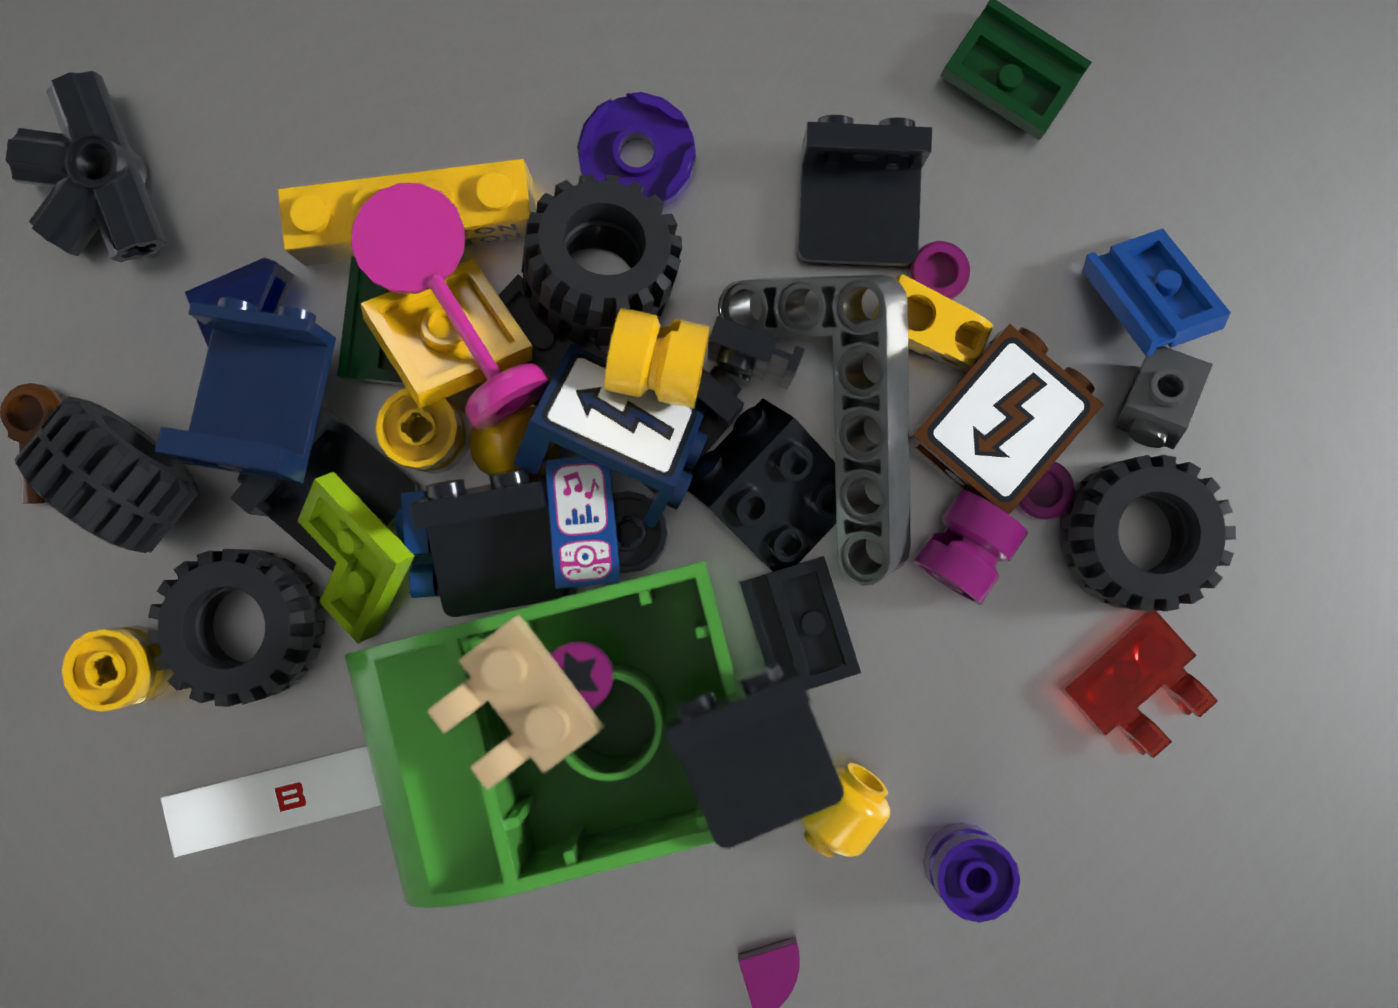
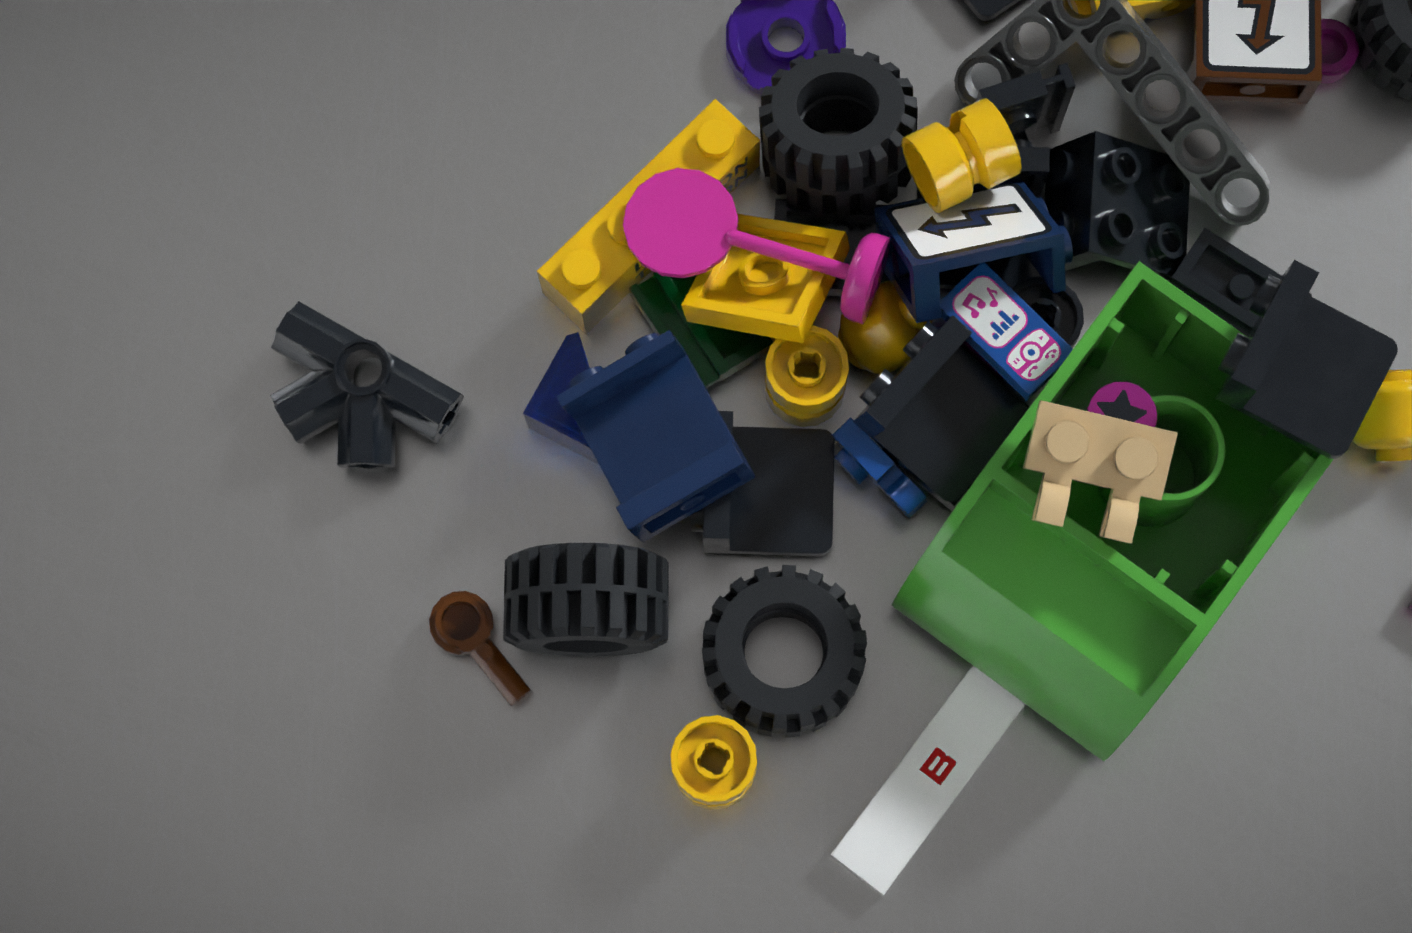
camera: 35 degrees left, 10 degrees down
lime plate [298,472,414,644] -> none
magenta wheel [913,490,1028,605] -> none

